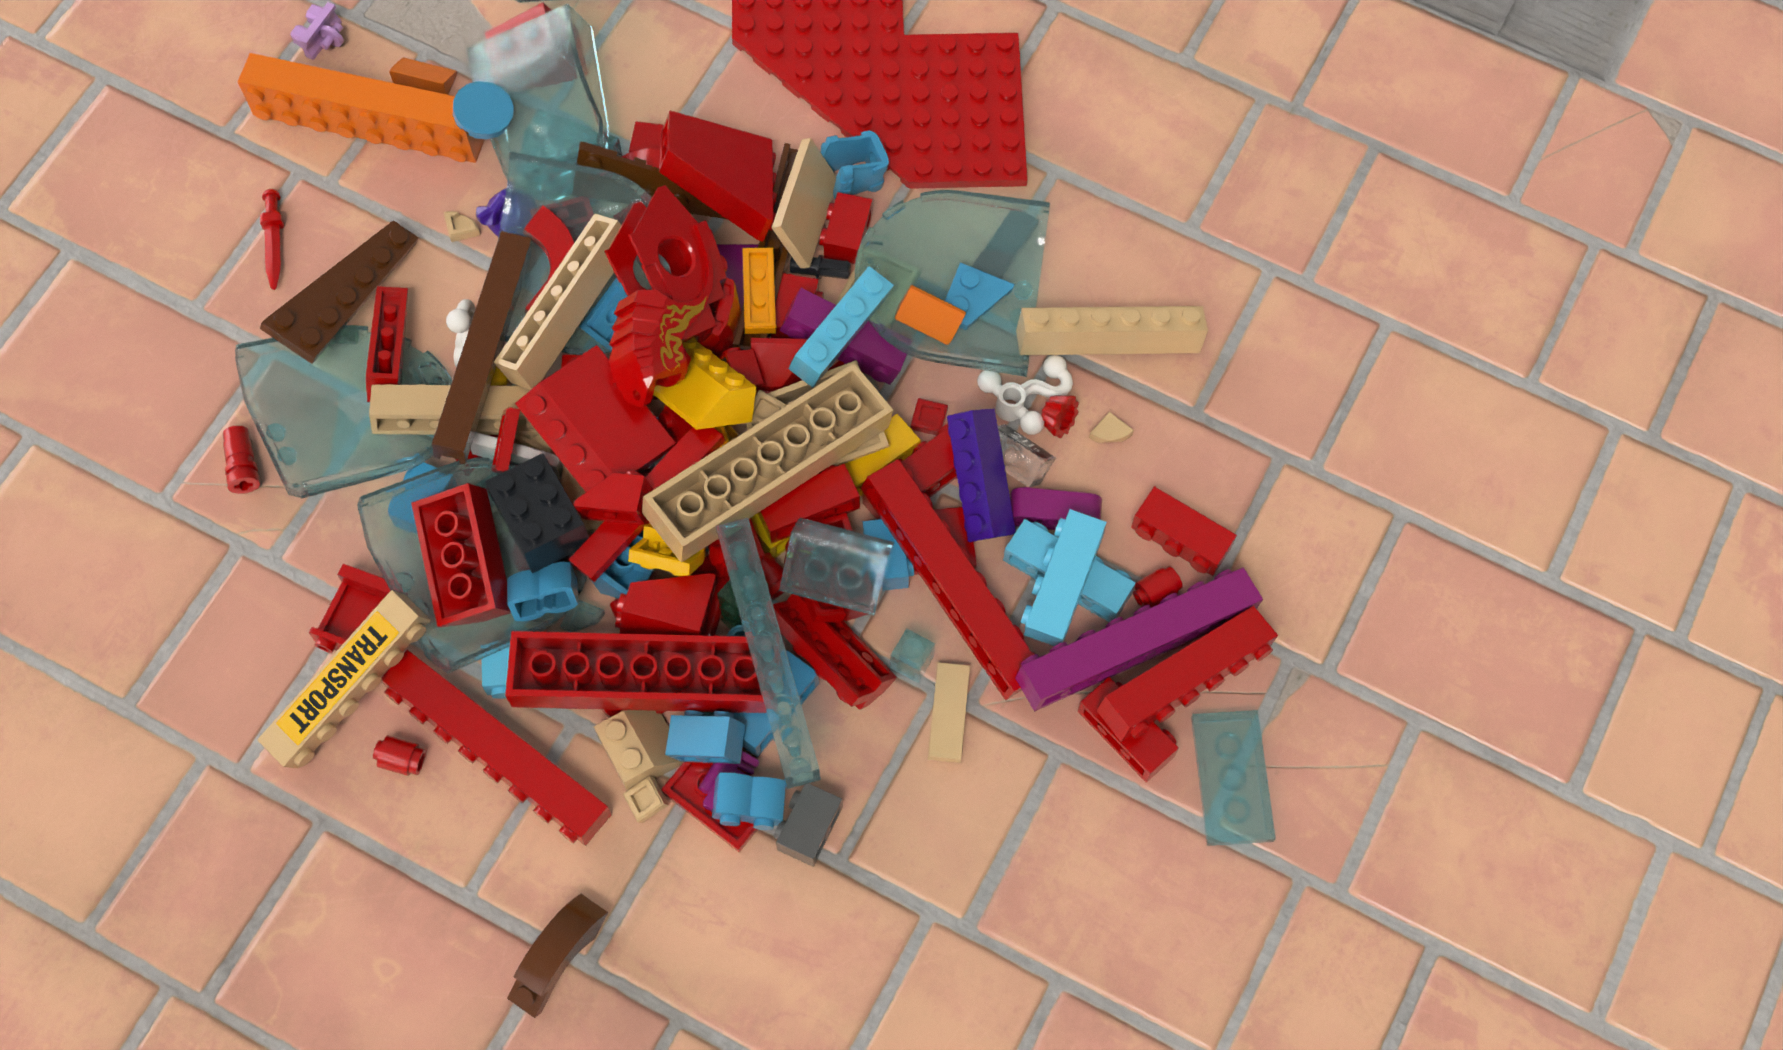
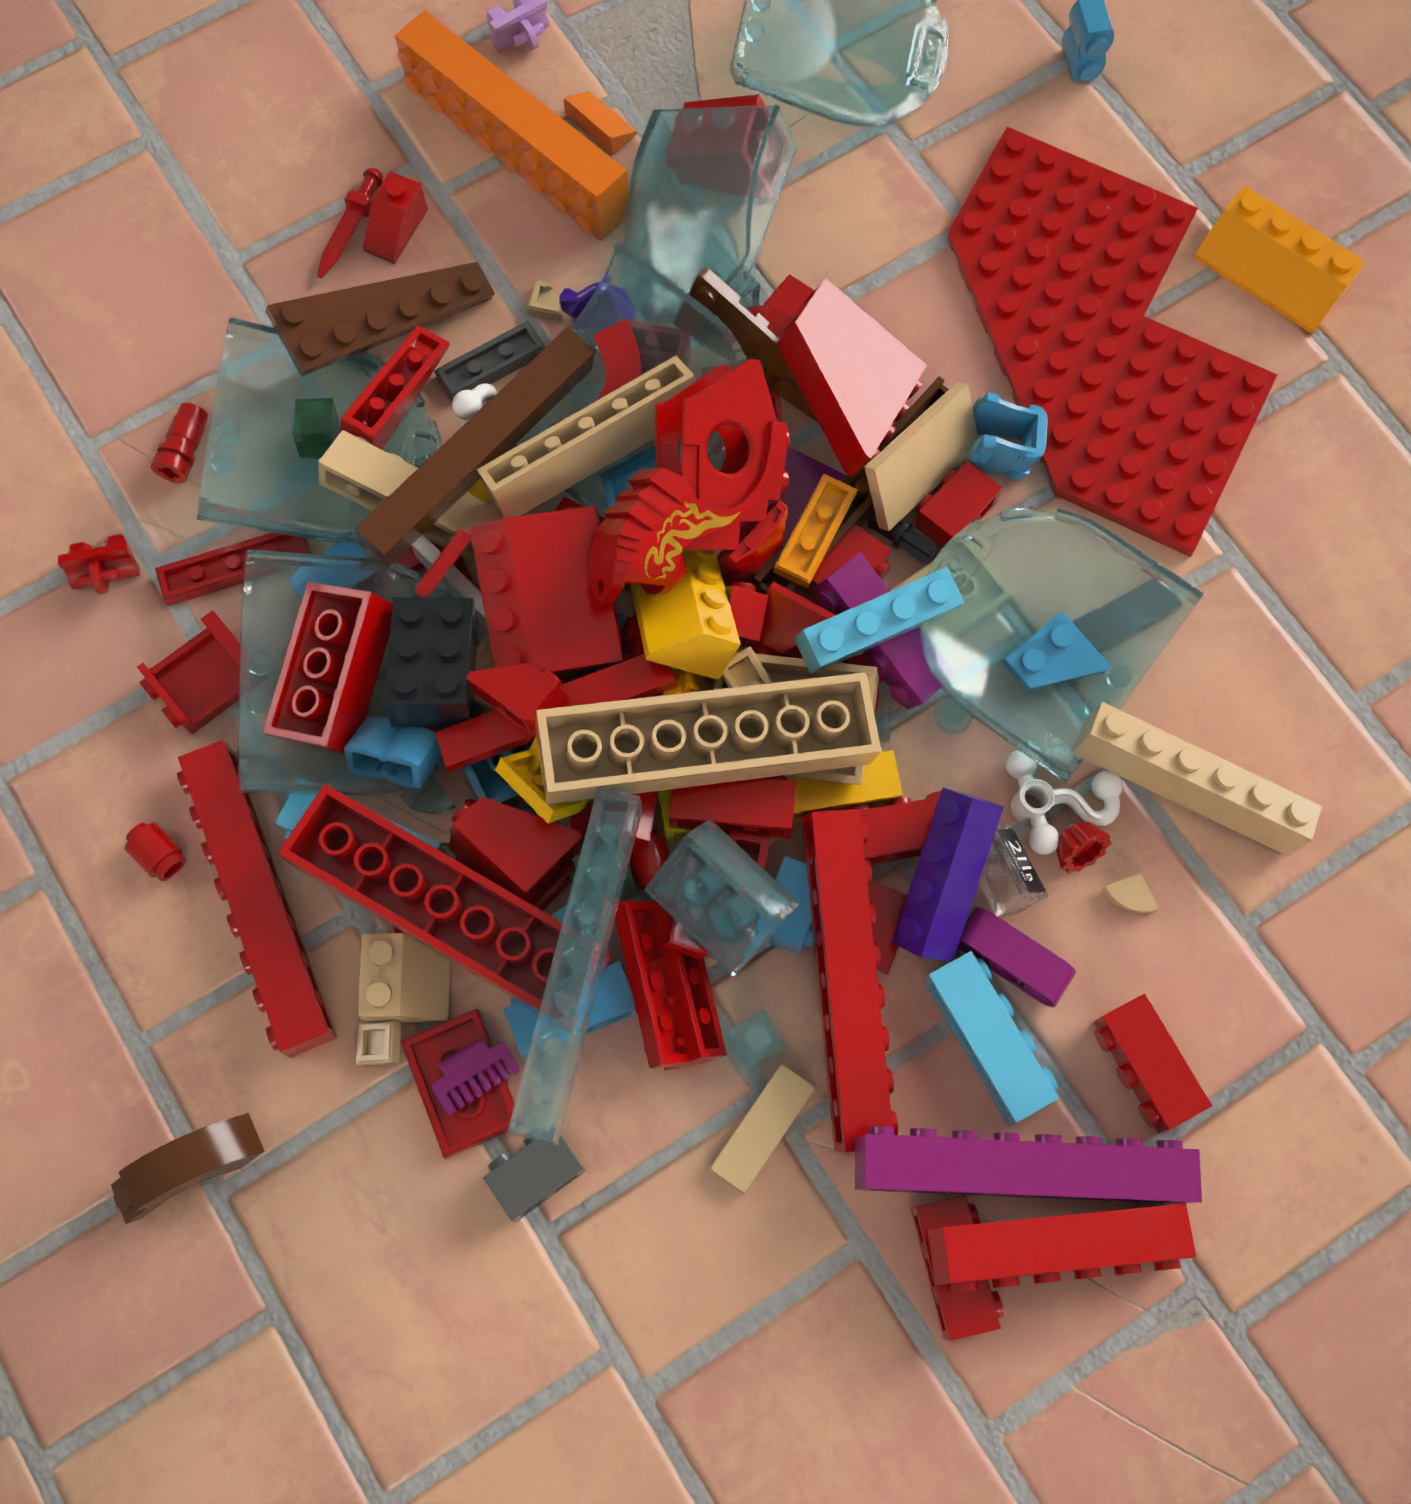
camera: 30 degrees right, 5 degrees up
brick [257,590,431,769] -> none
dark azure tile [452,81,514,140] -> none
dark azure brick [665,711,746,764] -> none
dark azure brick [712,773,786,830] -> none
orange slope [895,285,966,345] -> none
red tile [910,398,948,436] -> none
medium azure brick [1021,509,1107,646] -> none
red brick [1133,566,1183,608] -> none
clear light blue tile [1191,710,1276,846] -> none
none -> red hips [58,534,140,595]
none -> red tile [155,524,314,606]
none -> clear green brick [292,398,339,459]
none -> red slope [363,171,428,264]
none -> dark grey tile [434,321,546,401]
none -> clear light blue tile [933,694,973,735]

